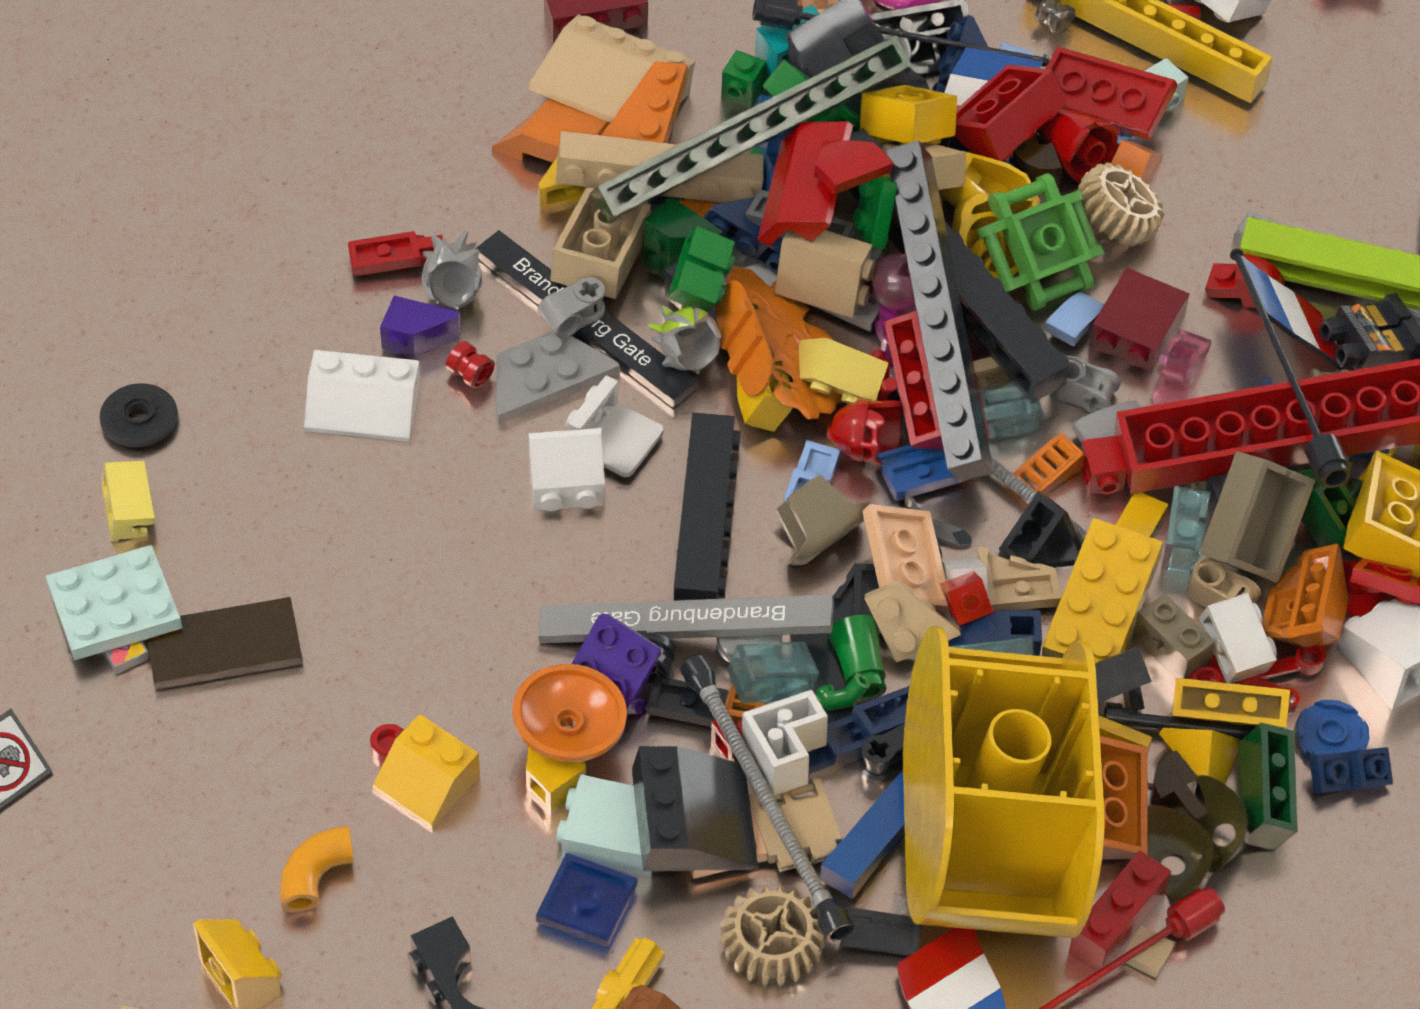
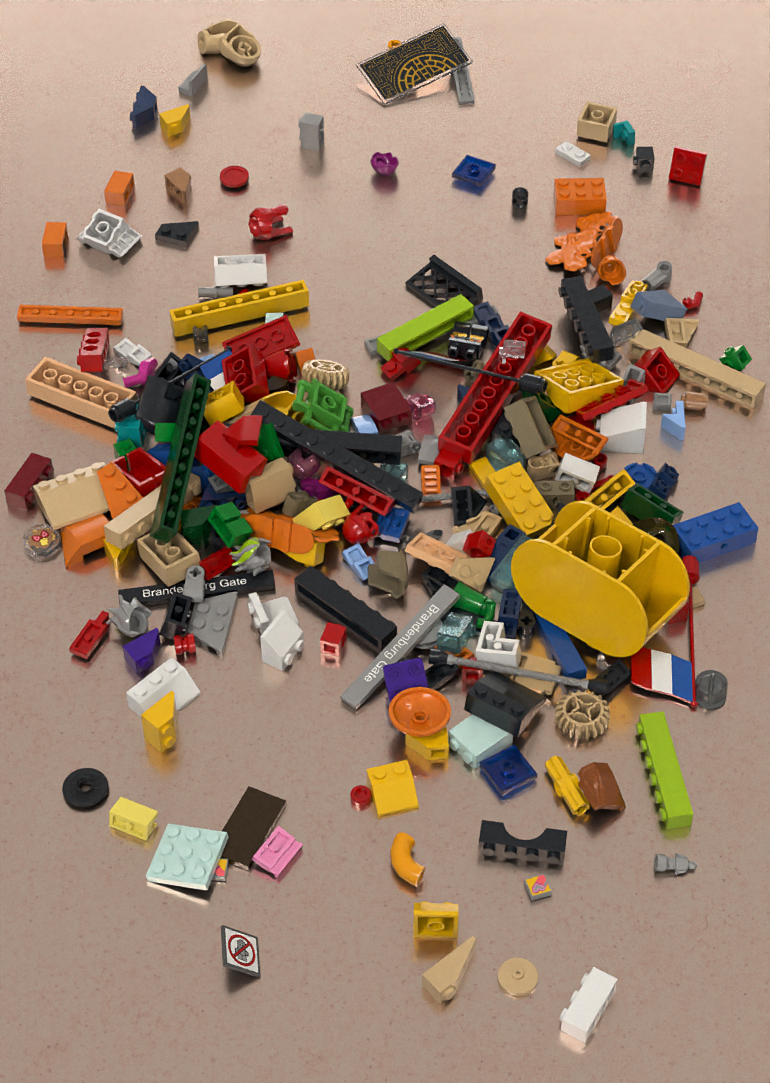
camera: 50 degrees left, 5 degrees down
none -> tile [22,524,61,557]
none -> red piece [109,447,166,498]
none -> yellow slope [141,690,178,753]
none -> black brick [159,592,192,640]
none -> red tile [199,546,235,580]
none -> bright pink plate [252,826,303,878]
none -> dark tan piece [282,491,317,517]
none -> red brick [320,622,347,657]
none -> clear bracket [499,340,526,365]
none -> blue brick [673,502,759,563]

